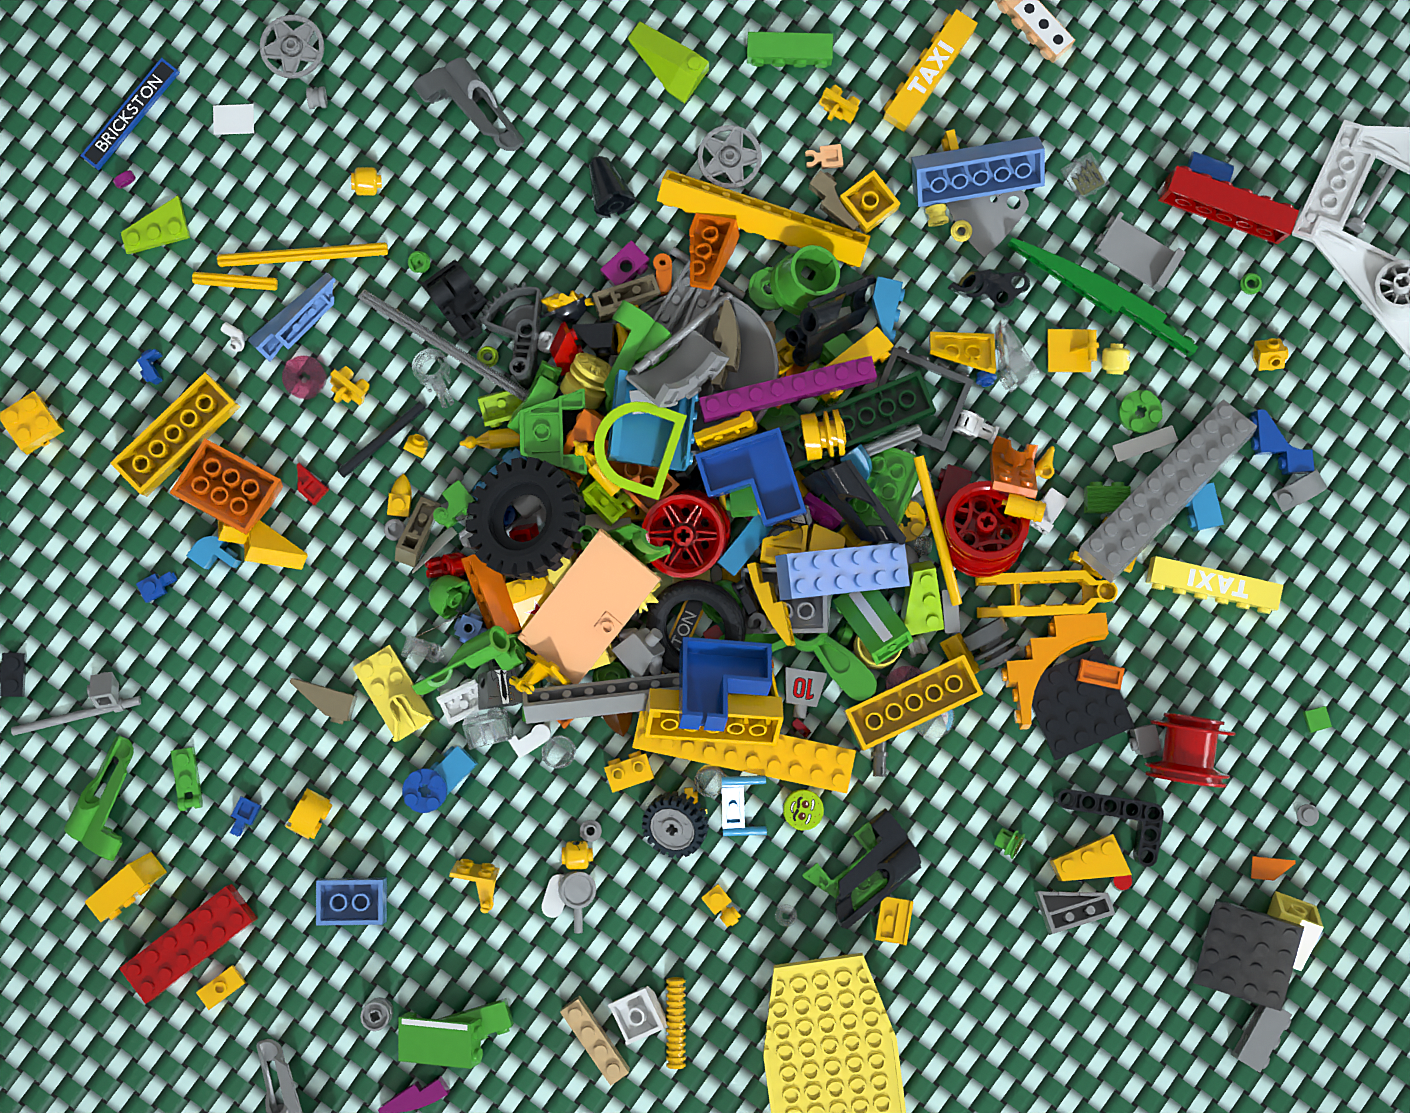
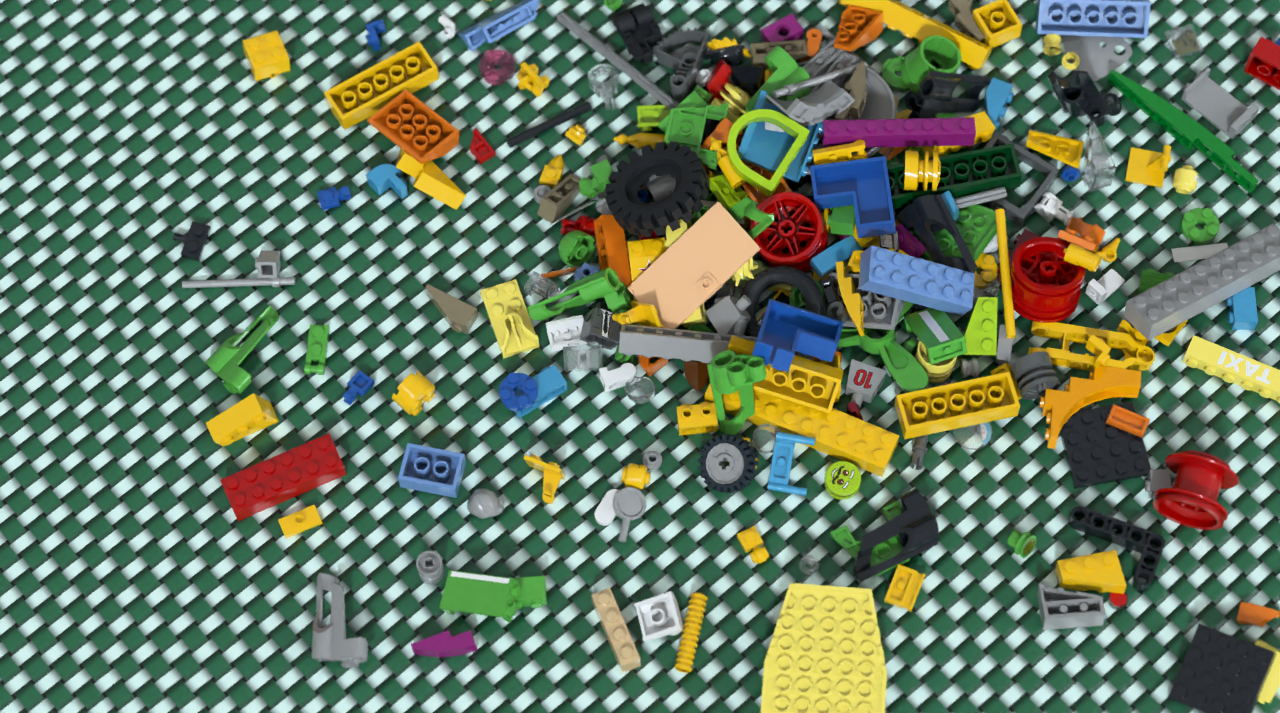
camera: 20 degrees right, 20 degrees down
lime plate [477,346,499,368] -> none
none -> light grey hair [467,488,504,519]
none -> bright green panel [707,350,767,435]
none -> yellow bracket [1085,335,1111,369]

